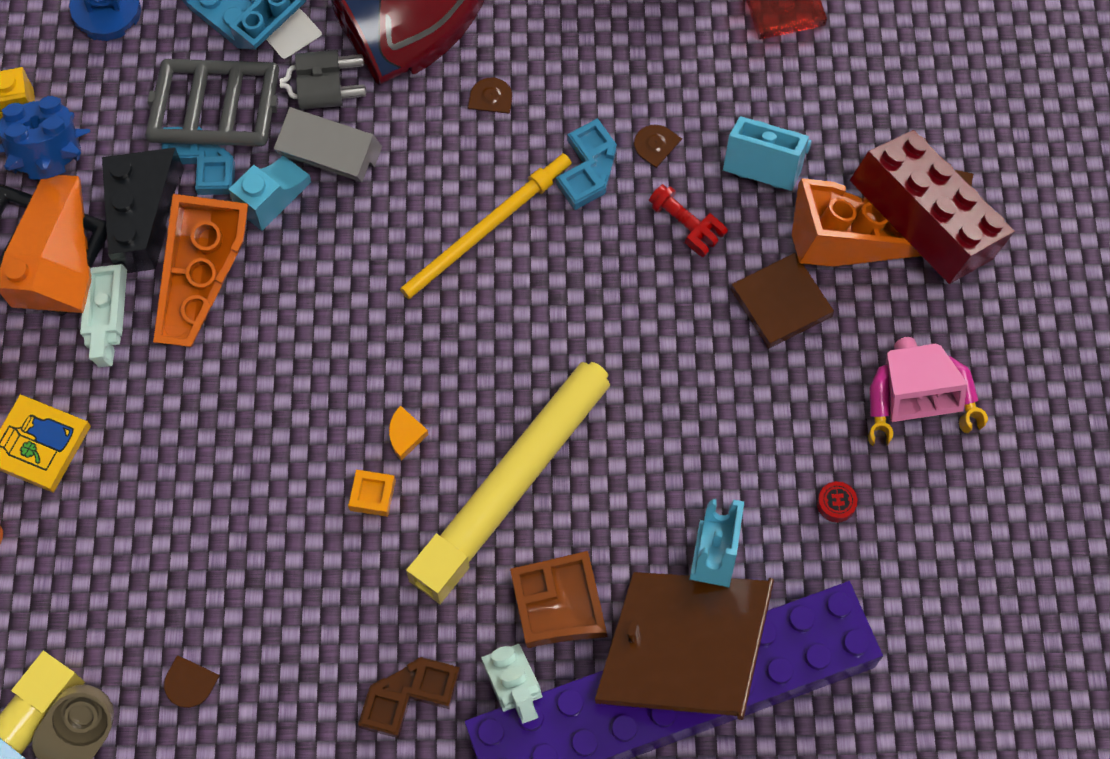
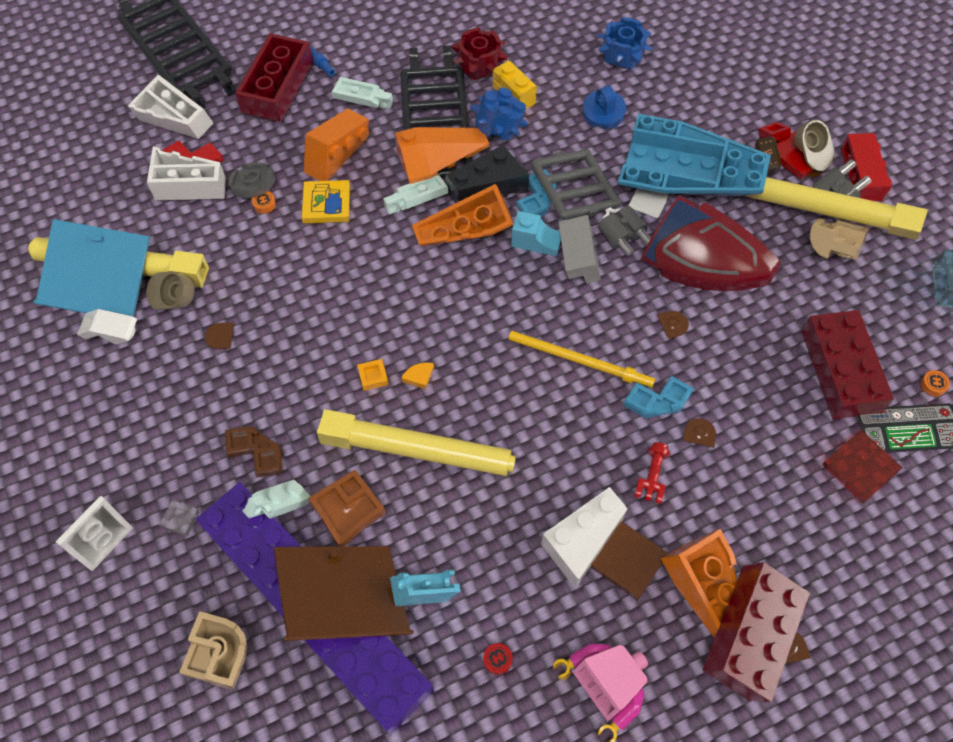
camera: 65 degrees right, 5 degrees down
medium azure brick [723,116,812,191] -> none
none -> white wedge [541,487,627,589]

